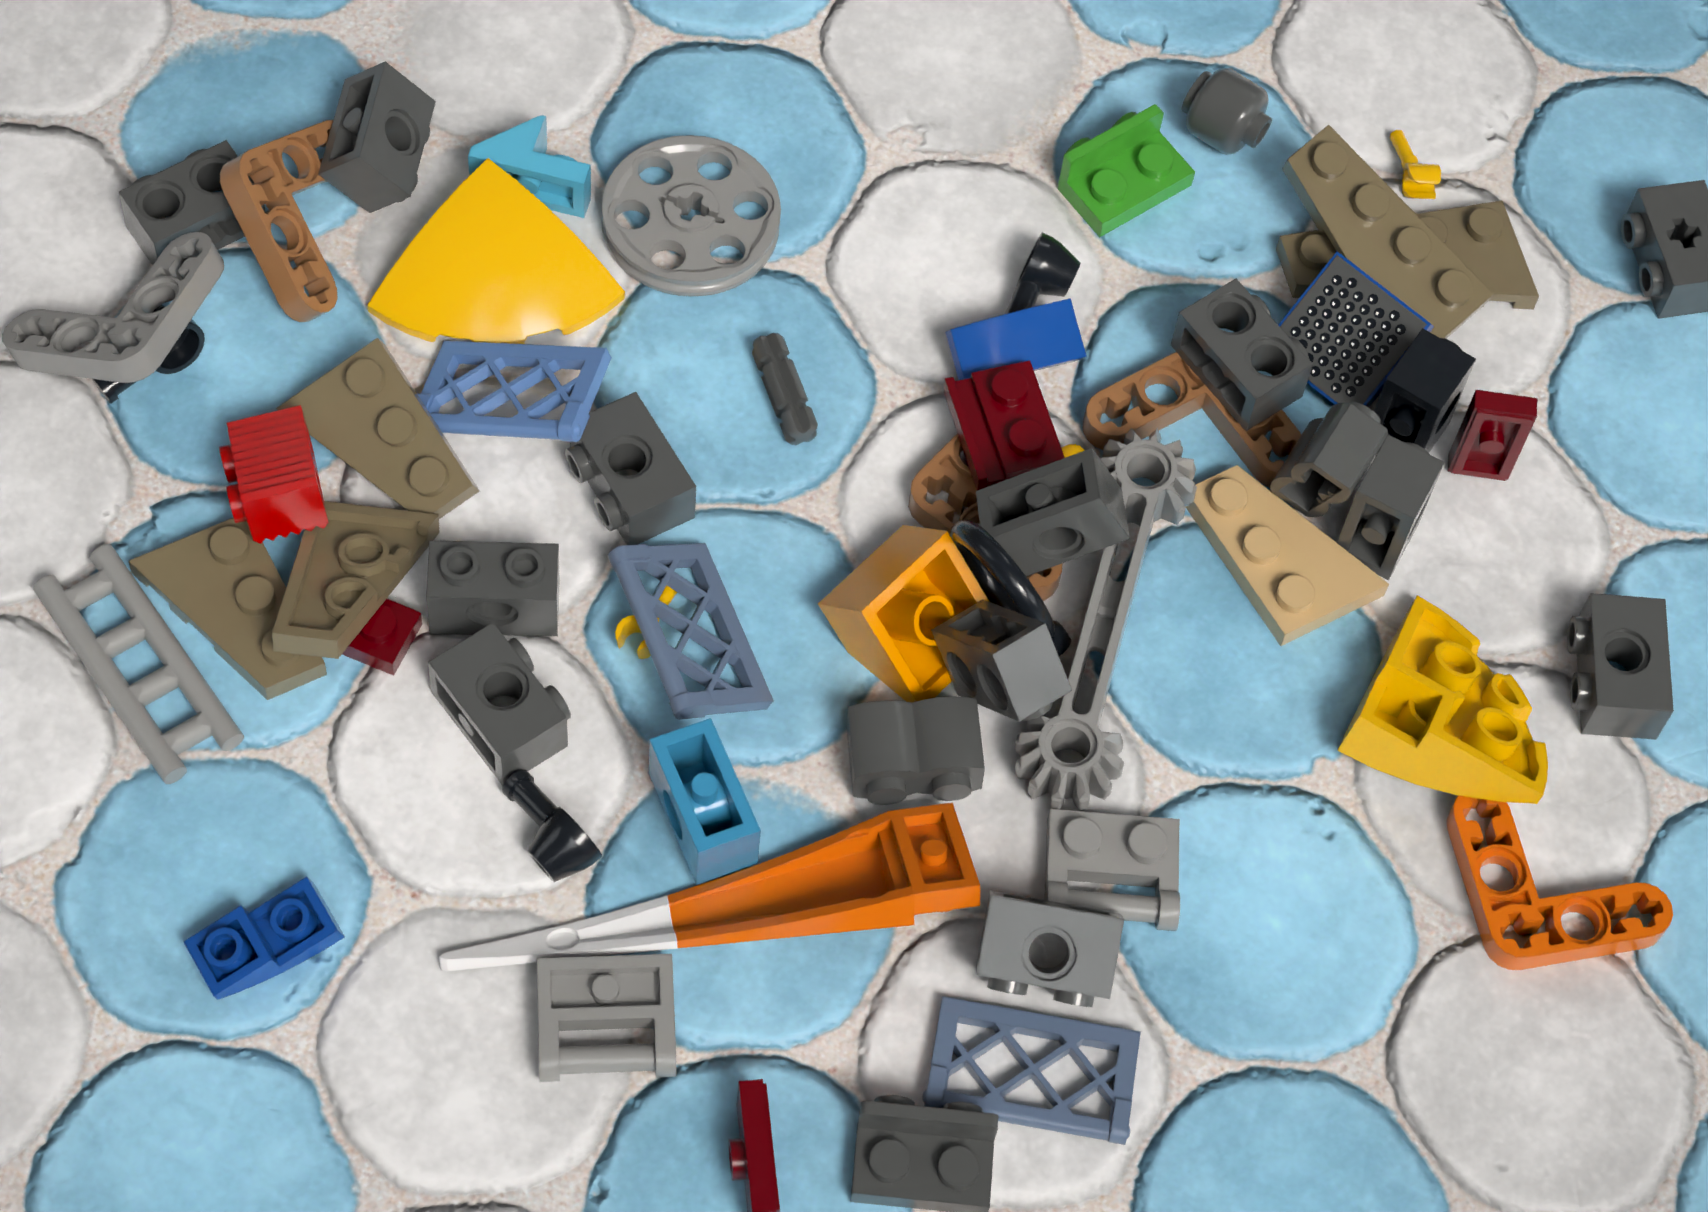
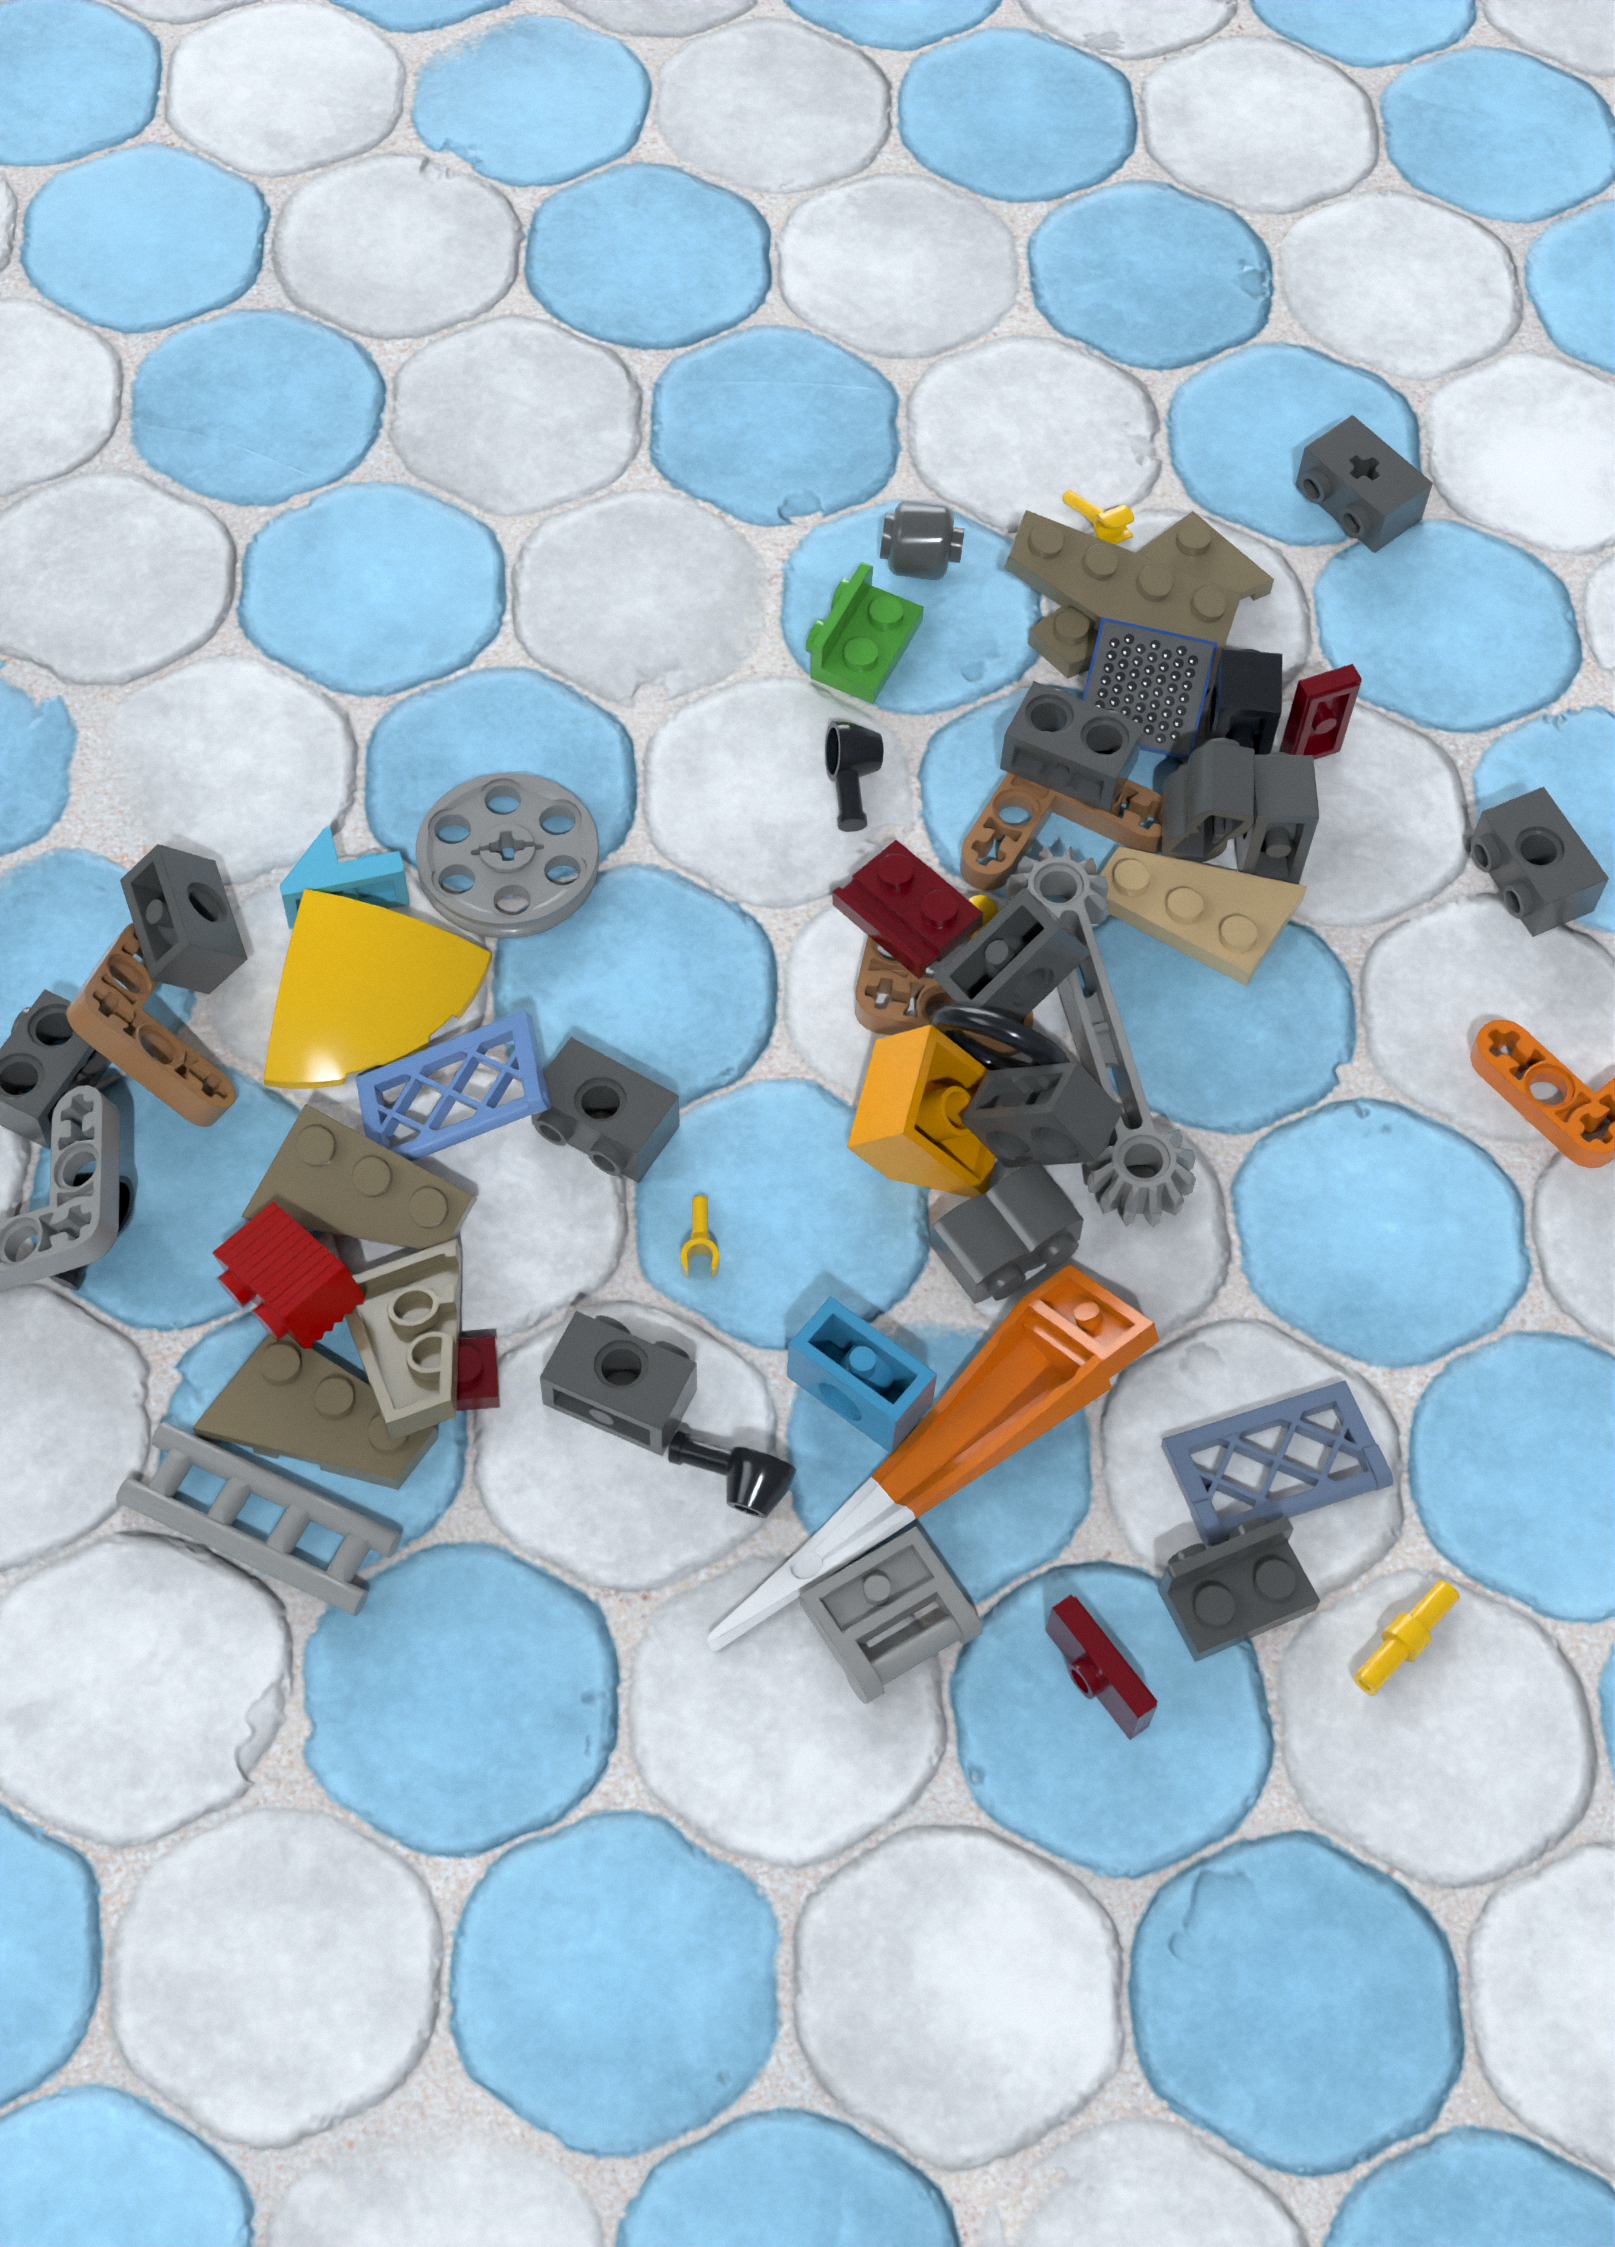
camera: 25 degrees left, 0 degrees up
blue slope [183,877,345,1000] -> none
dark grey brick [426,541,560,636] -> none
sand blue window [608,543,774,720] -> none
dark grey axle [752,333,818,445] -> none
blue slope [945,298,1087,380] -> none
brick [976,890,1124,1007] -> none
light grey plate [1044,809,1180,931] -> none
yellow brick [1337,595,1548,804] -> none

